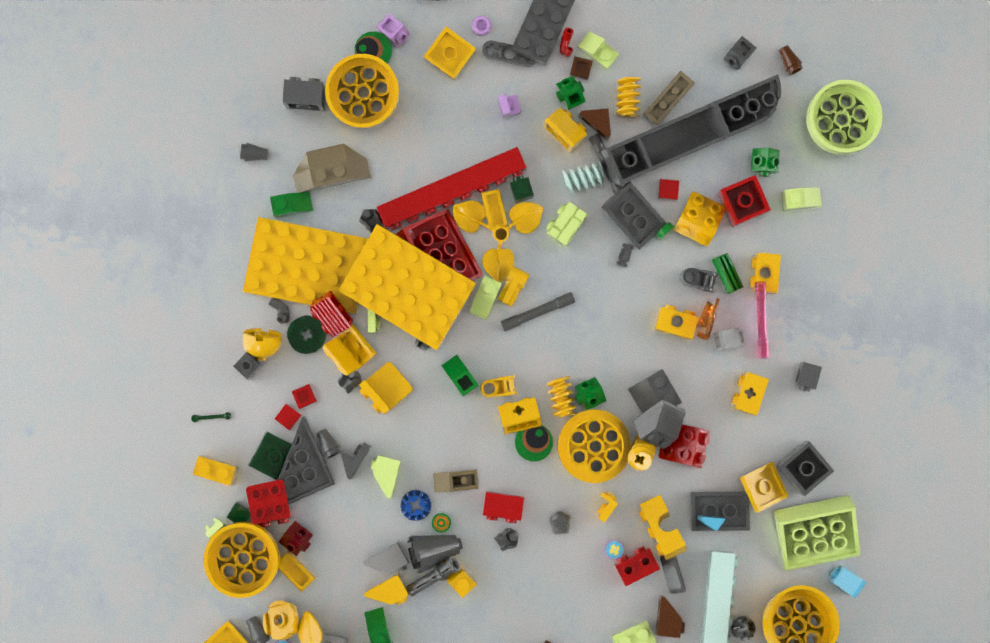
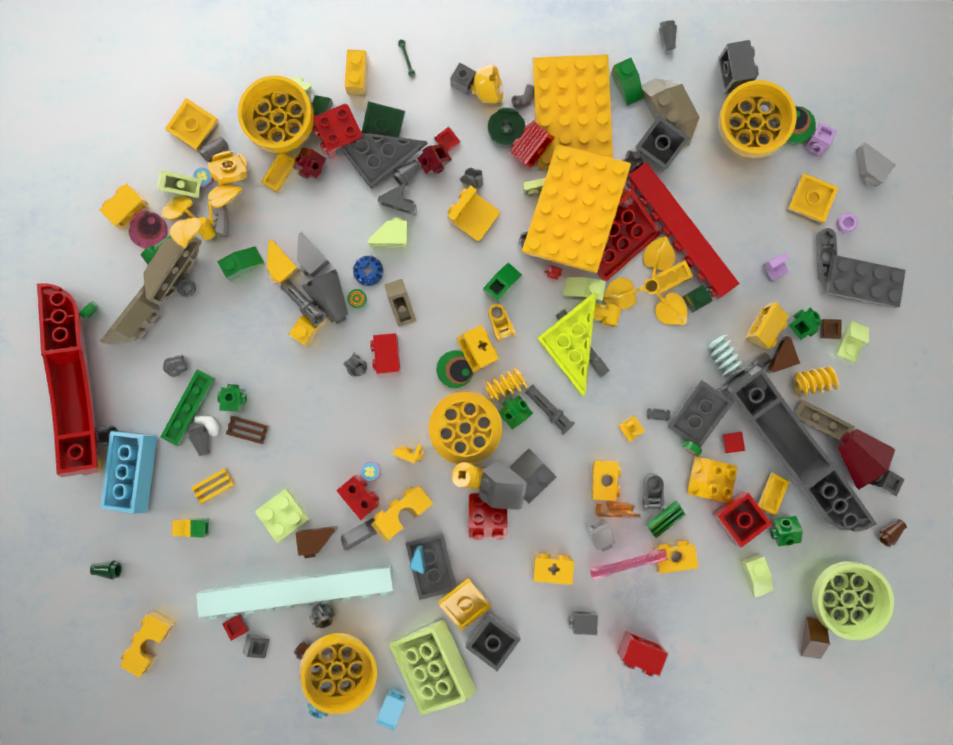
camera: 85 degrees right, 0 degrees up
red tile [274,404,302,431] -> none
yellow bracket [323,324,377,376] -> none
yellowish green brick [546,202,588,247] -> none
dark grey arm [550,511,571,534] -> none
red arm [560,27,574,57] -> none
none -> dark red brick [417,144,452,175]
none -> dark grey pin [524,384,575,435]
none -> neon yellow tile [537,292,596,396]
none -> red plate [544,265,563,280]
none -> red brick [617,631,668,677]
none -> yellow tile [618,416,645,442]
none -> dark grey slope [635,115,690,170]
none -> yellow plate [758,473,790,516]
none -> reddish brown slope [801,617,830,659]
none -> dark red slope [838,428,895,490]

